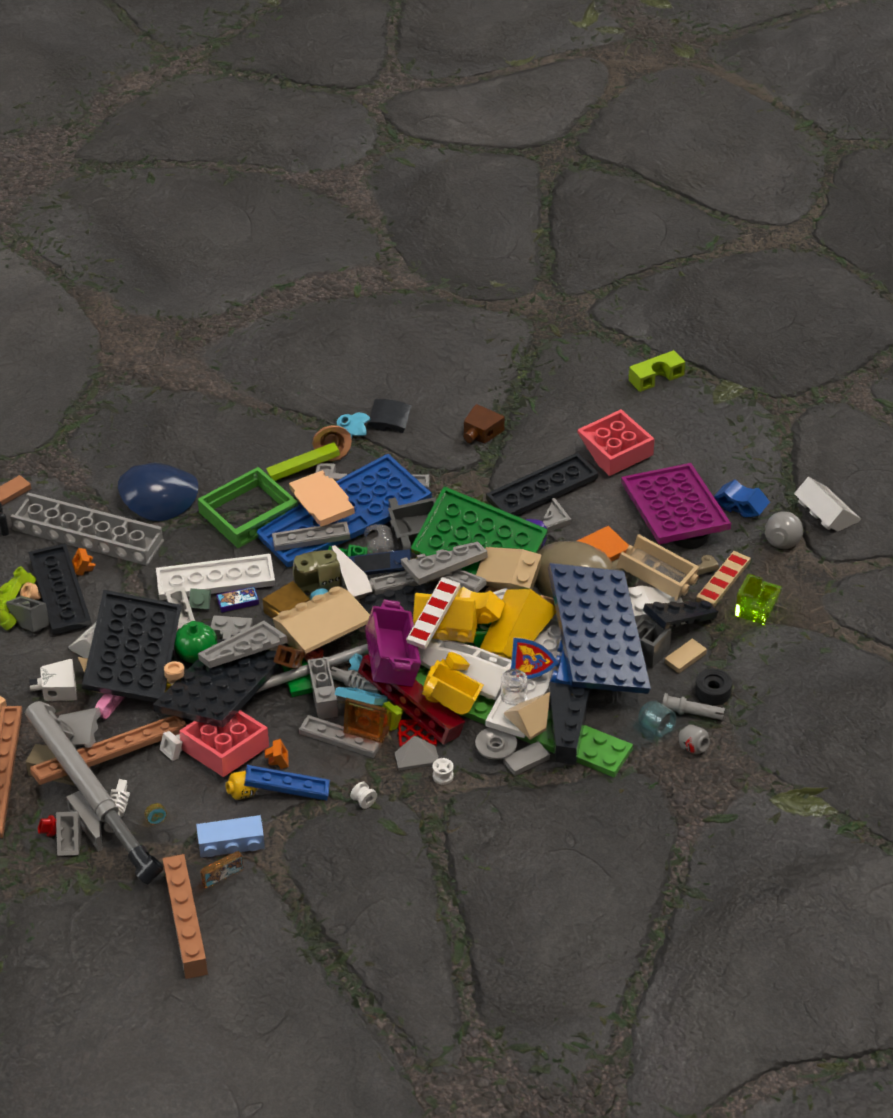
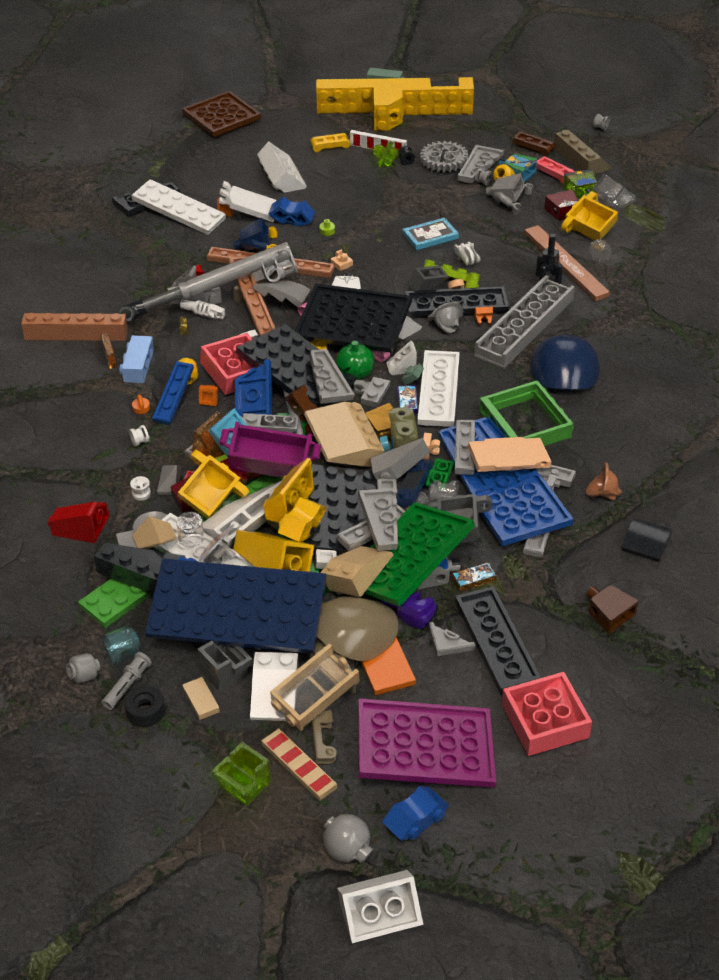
camera: 105 degrees right, 0 degrees up
light nougat tile [164,661,185,683] -> none
lime tile [266,442,340,481] -> none
medium azure plate [337,413,370,439] -> none
white tile [407,577,461,649] -> none
yellow tile [445,652,470,671] -> none
lime arch [629,350,685,392] -> none
black wing [643,600,718,630] -> none
none -> red slope [48,502,110,543]
none -> orange tile [132,394,150,414]
none -> blue wing [235,359,272,417]
none -> light grey helmet [428,302,463,334]

